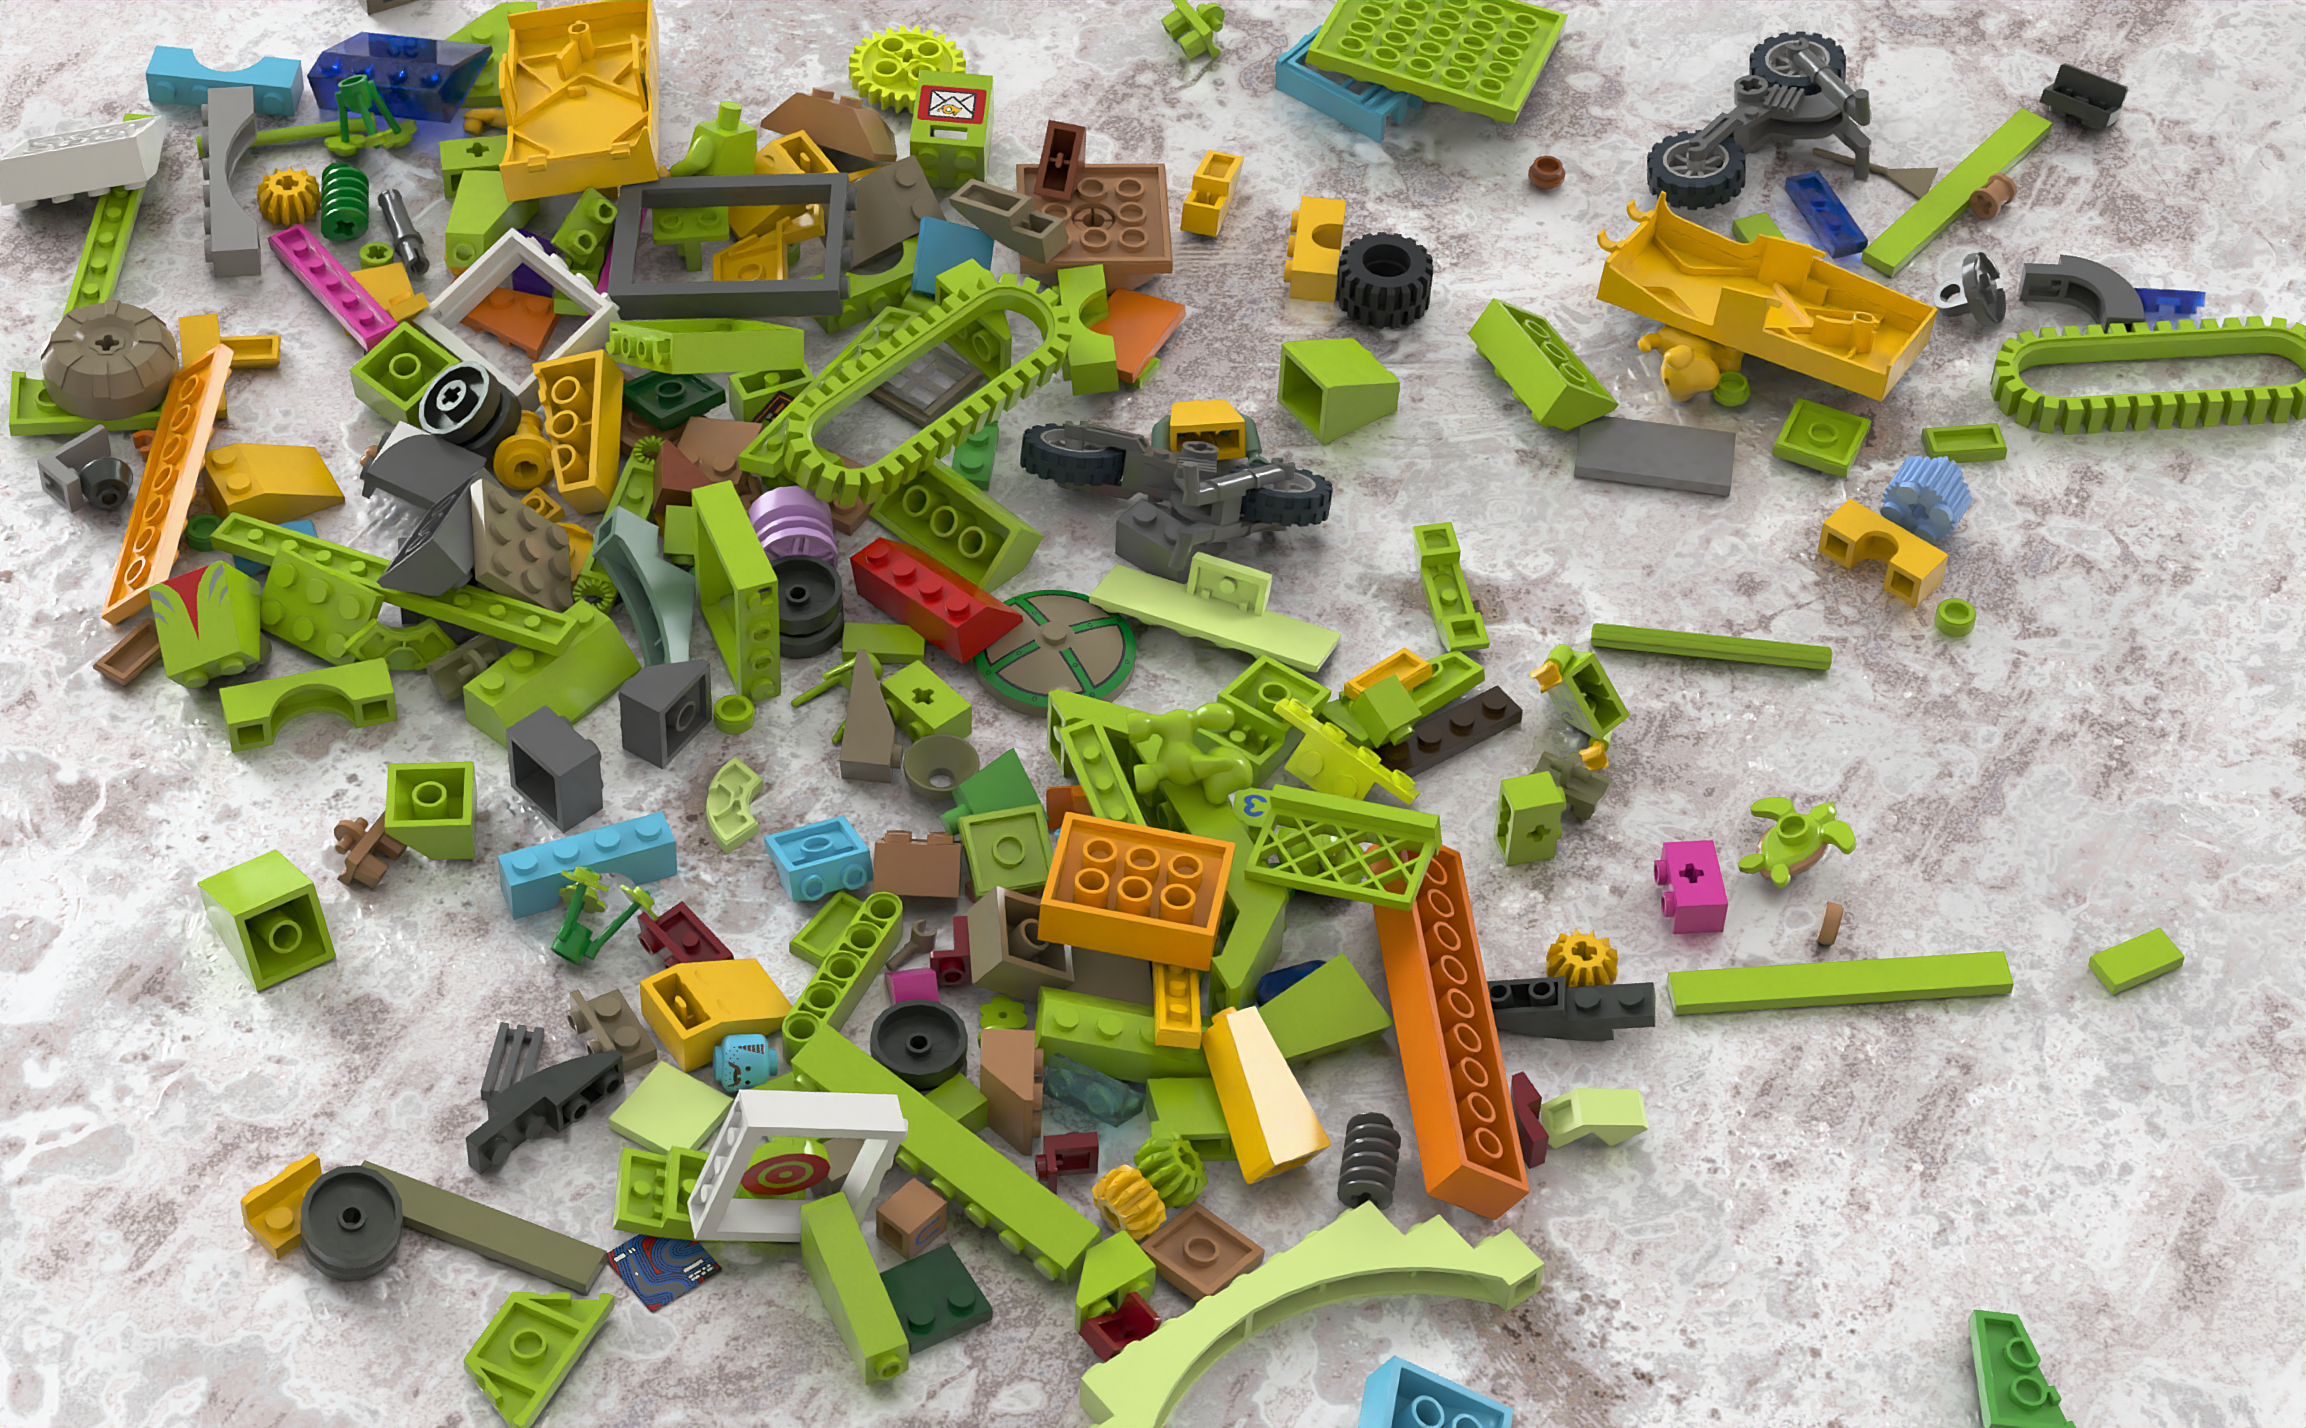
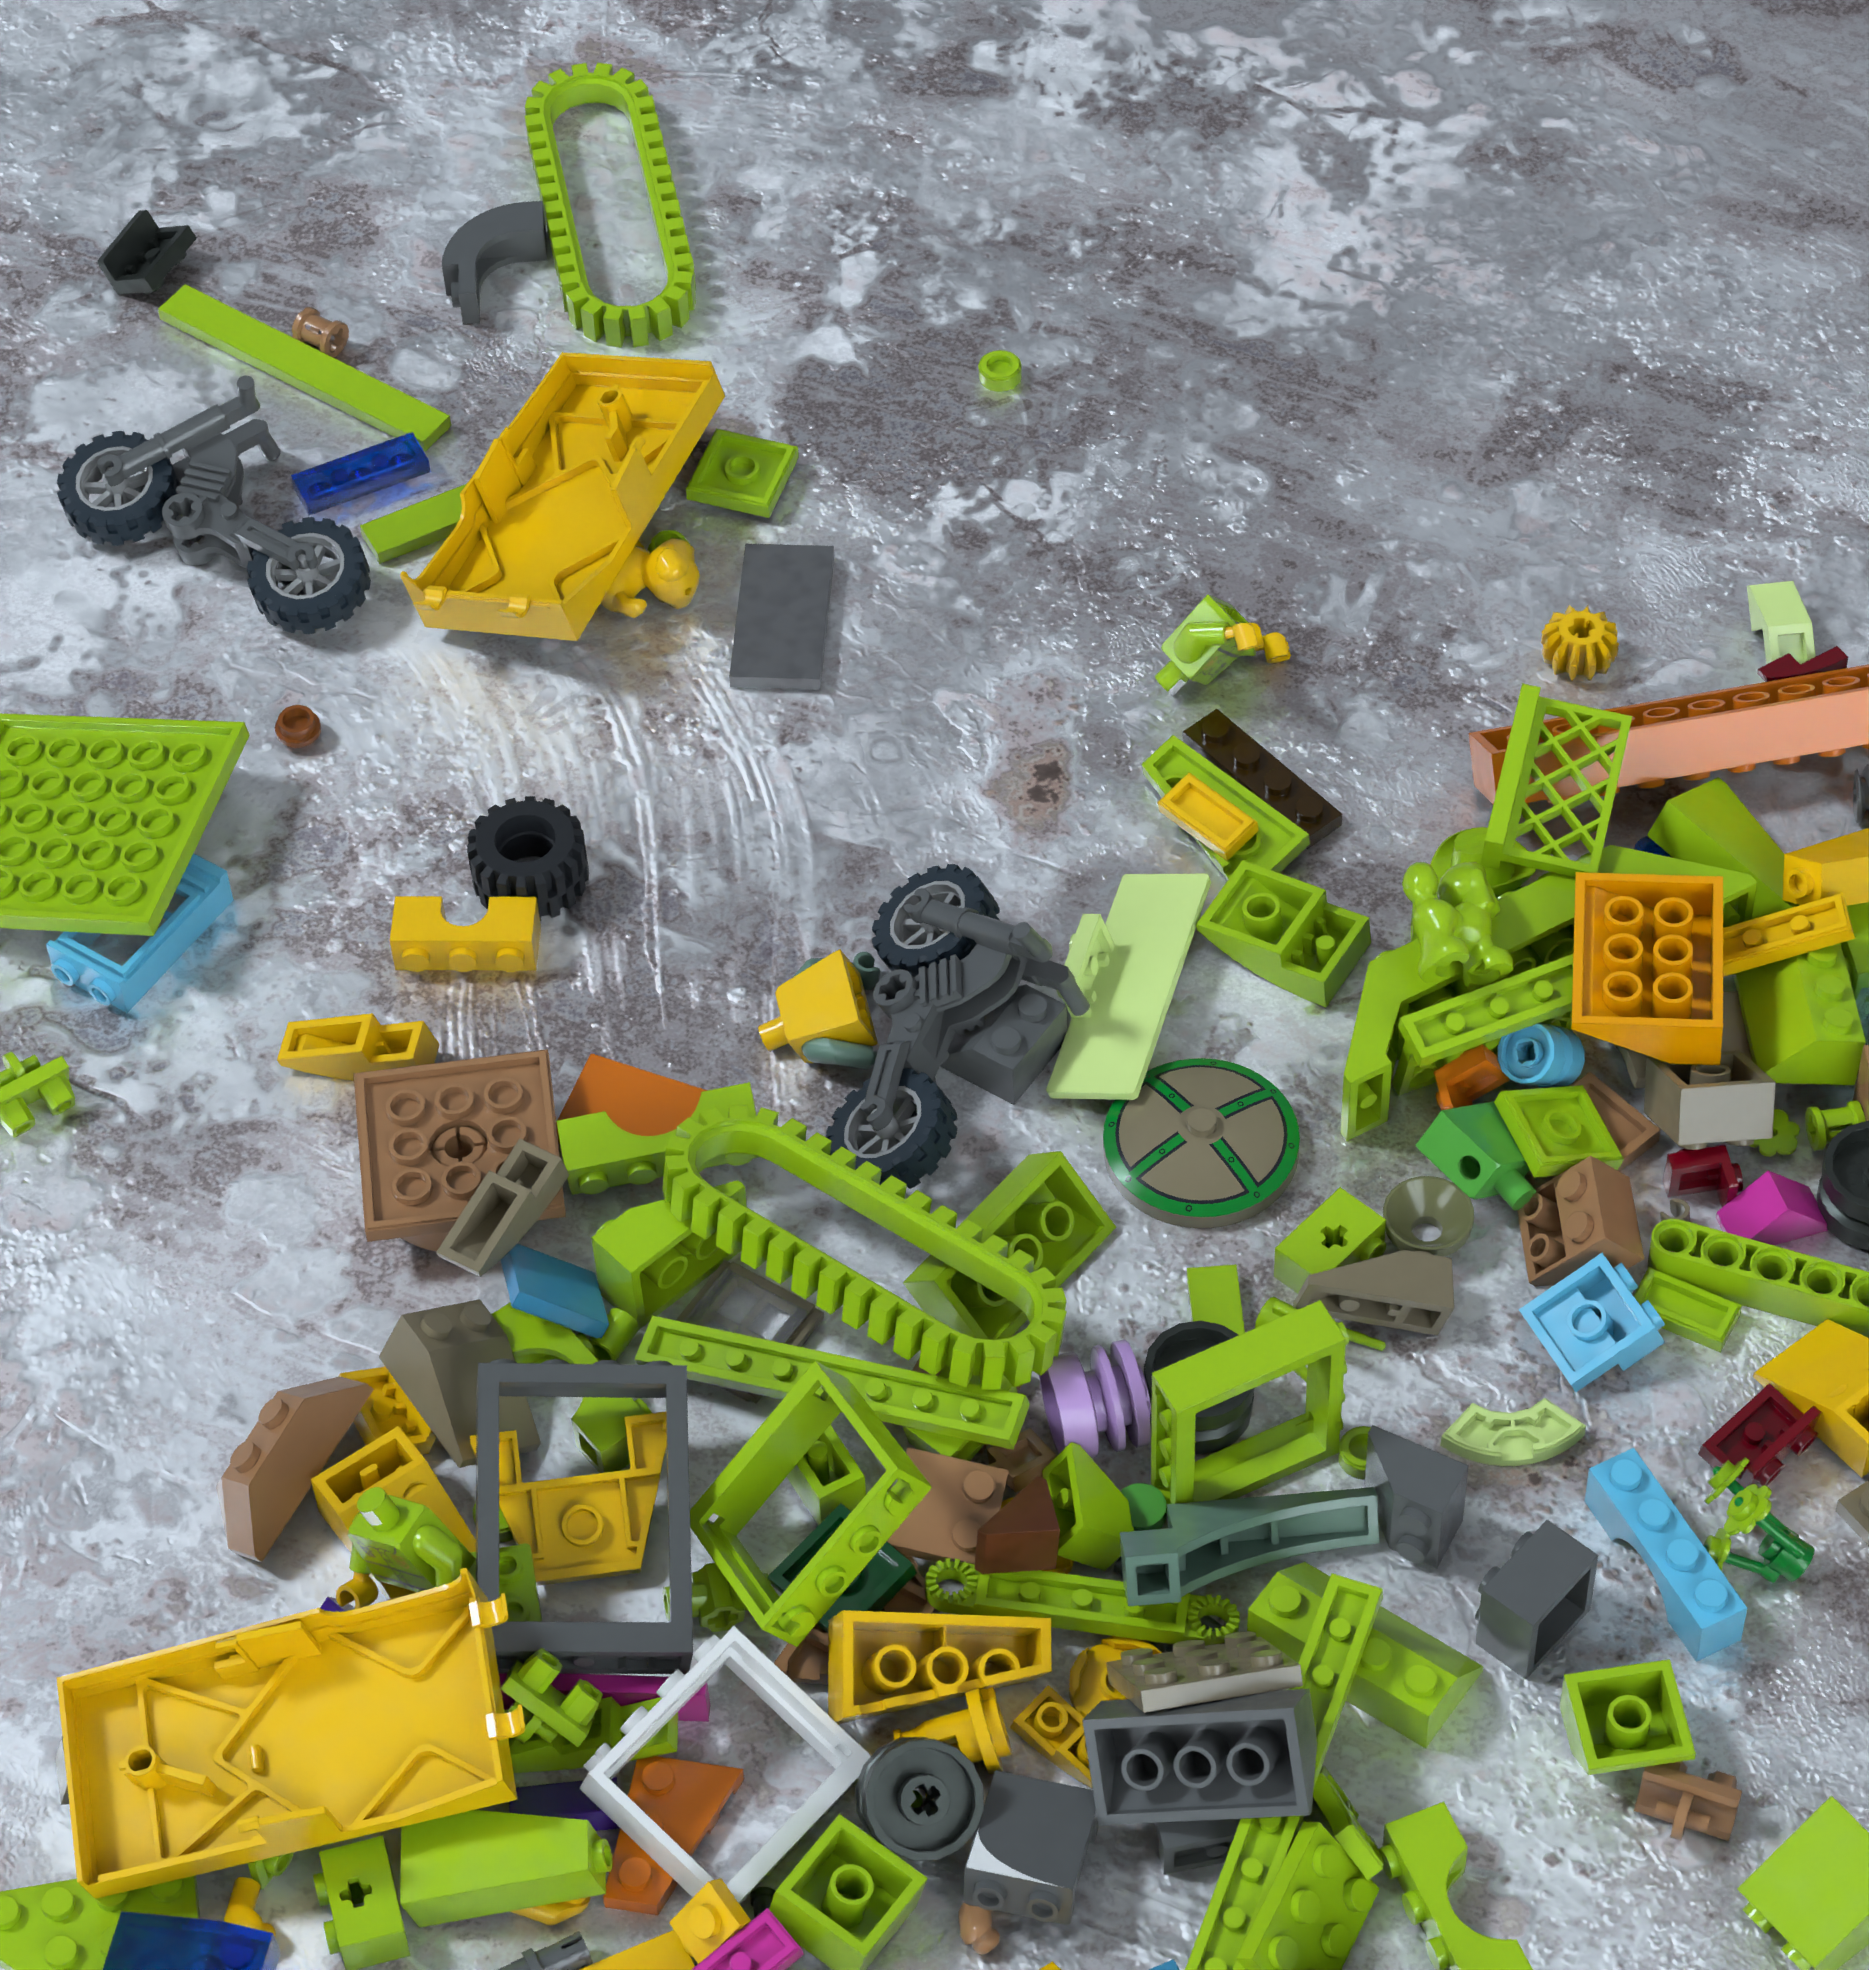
camera: 90 degrees left, 5 degrees up
olive hips [426,633,502,702] -> none
neon yellow gear [849,25,966,114] -> none
red slope [850,537,1023,664] -> none
lime container [910,70,994,190] -> none
bright green hinge [951,421,999,491] -> none
copper slope [1033,120,1086,202] -> none
neon yellow bracket [1273,698,1420,805] -> none
lime slope [1277,338,1400,445] -> none
lime brick [1350,674,1422,748] -> none
lime slope [1412,522,1490,652] -> none
lime slope [1468,298,1619,431] -> none
pearl dark grey slope [1487,976,1655,1041] -> none
lime brick [1493,771,1566,867] -> none
olive hips [1529,751,1612,820] -> none
lime axle [1591,623,1832,671] -> none
dark pink brick [1654,840,1728,934] -> none
lime tile [1667,951,2014,1015] -> none
lime animal [1738,797,1857,888] -> none
dark tan piece [1812,148,1938,200] -> none
medium nougat tile [1816,901,1844,946] -> none
yellow arch [1817,498,1949,608] -> none
light blue brick [1880,455,1973,545] -> none
lime tile [1921,423,2007,463] -> none
dark grey tile [1933,252,2006,327] -> none
lime tile [2088,927,2185,995] -> none
clear blue plate [2134,288,2206,315] -> none

